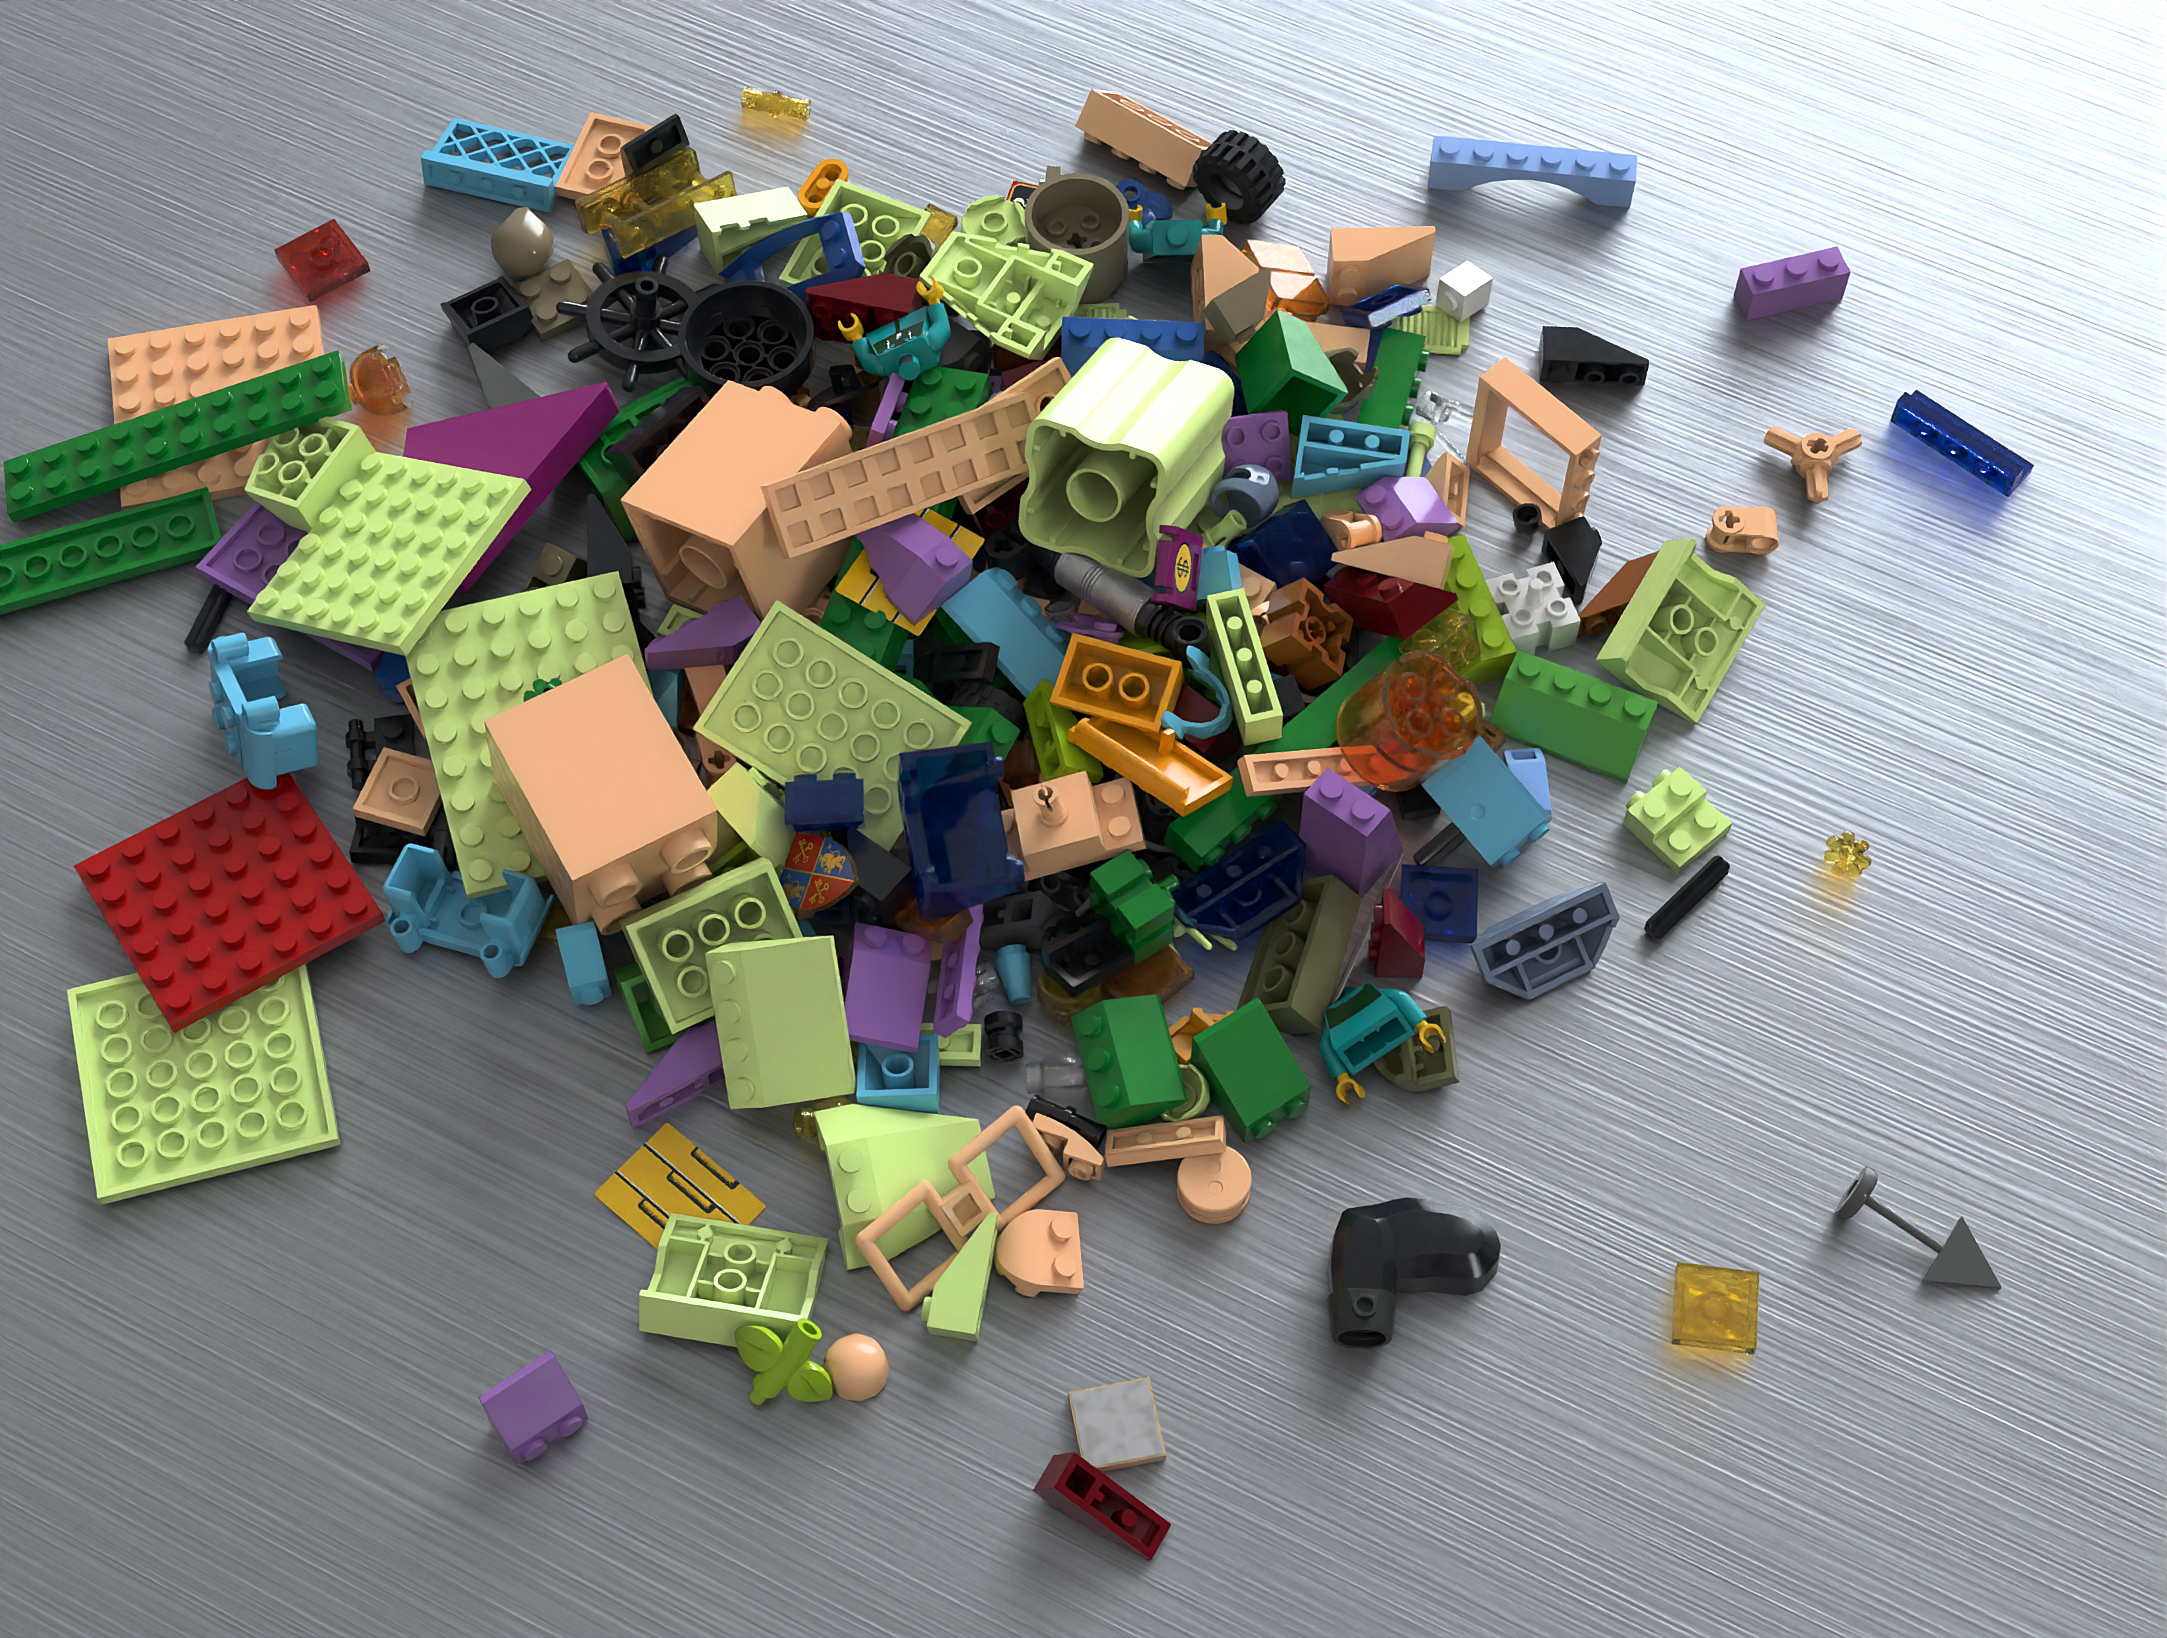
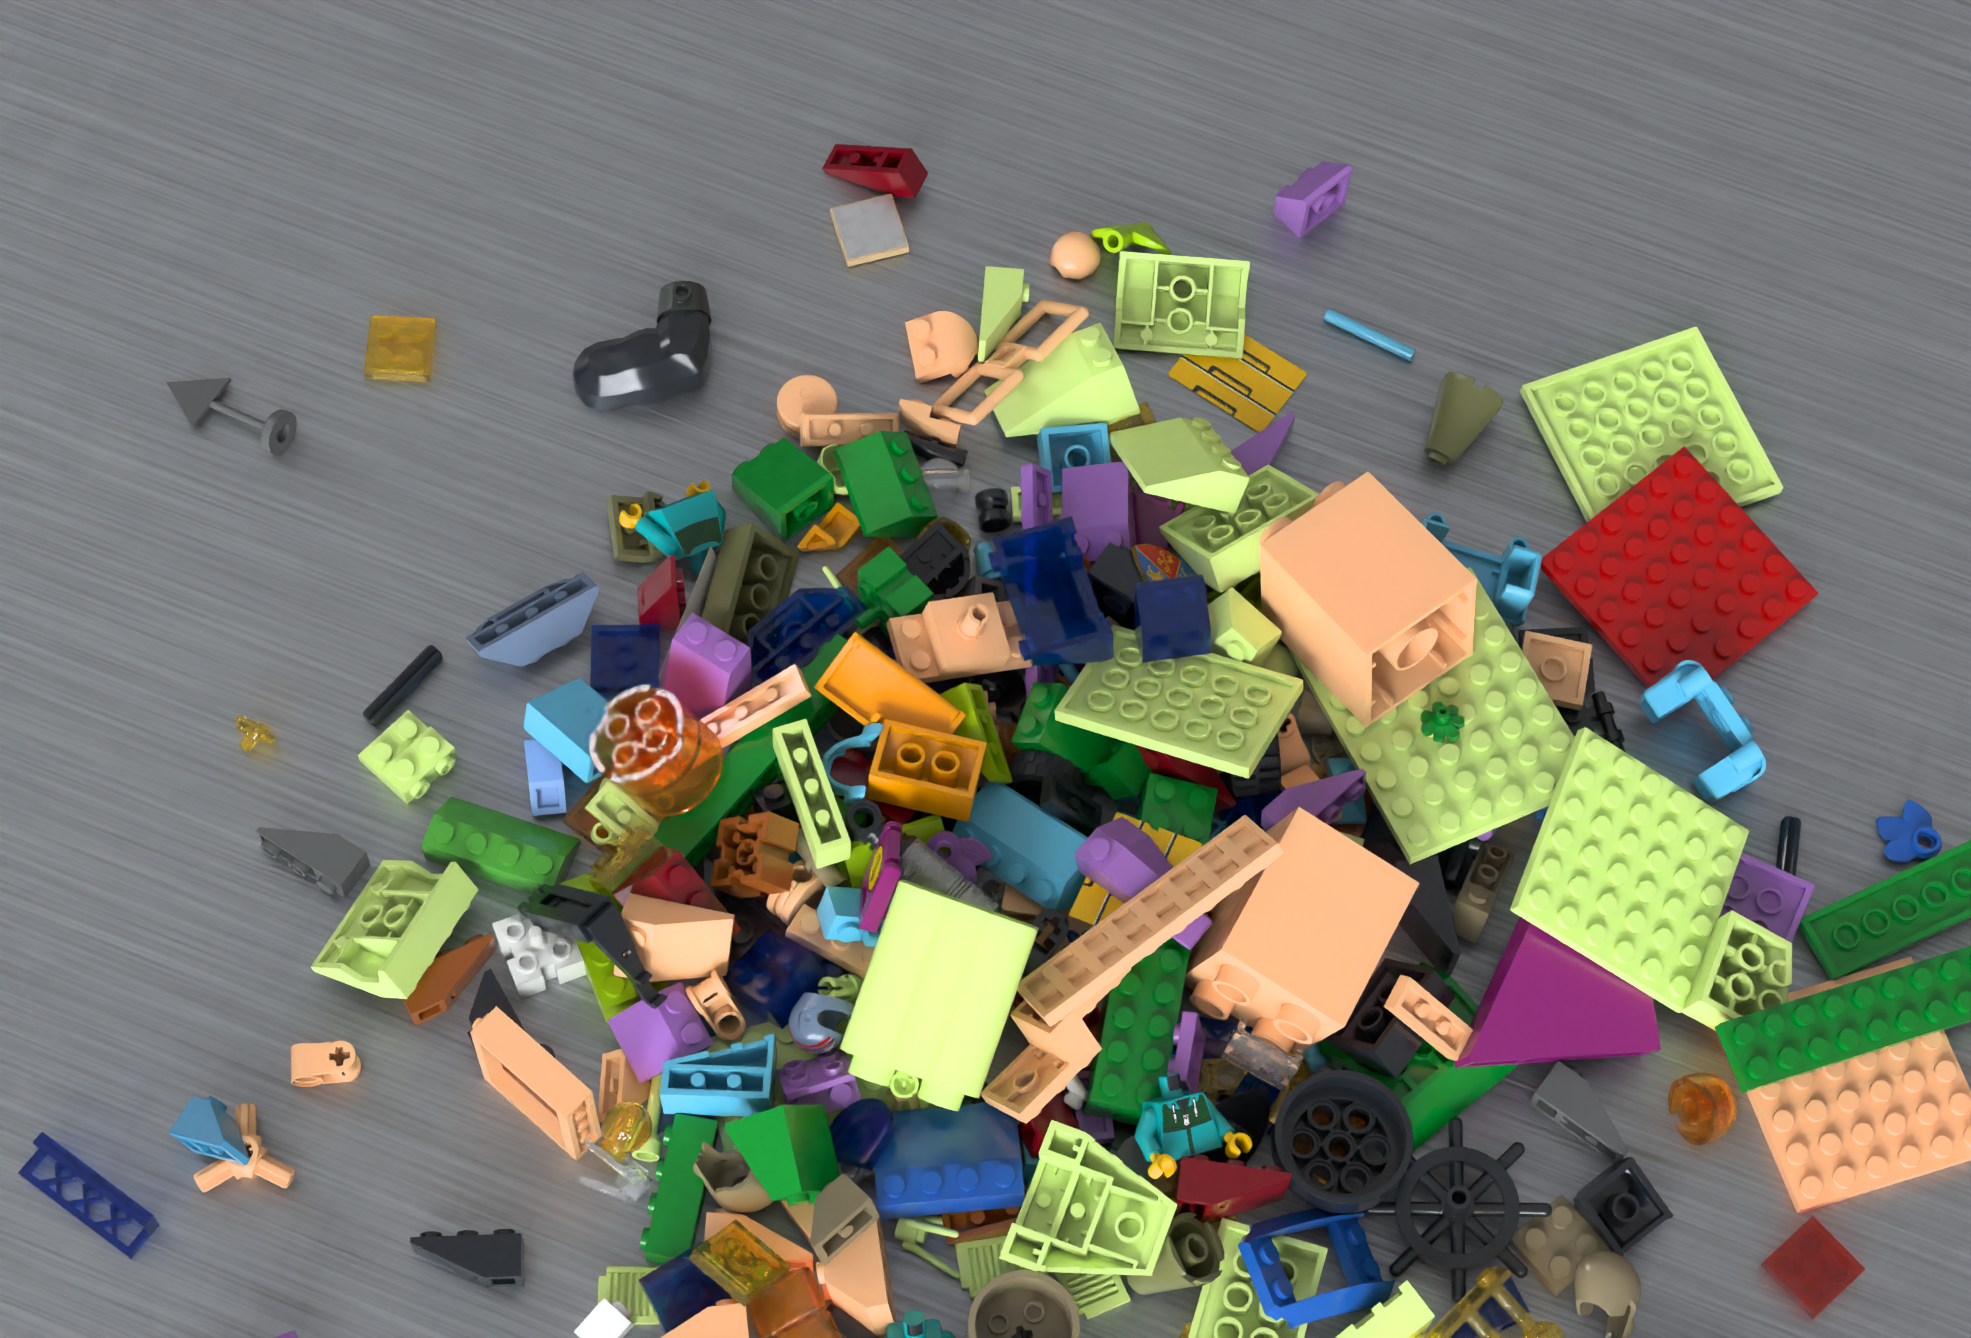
camera: 170 degrees right, 5 degrees up
none -> dark azure slope [168,1096,250,1166]
none -> dark grey slope [256,827,370,897]
none -> black hinge [518,883,667,1009]
none -> clear yellow piece [599,1102,652,1162]
none -> clear yellow plate [689,1219,791,1307]
none -> medium azure bar [1323,308,1416,361]
none -> light nougat plate [1384,975,1473,1061]
none -> olive cone [1424,372,1503,467]
none -> blue plate [1876,800,1942,863]

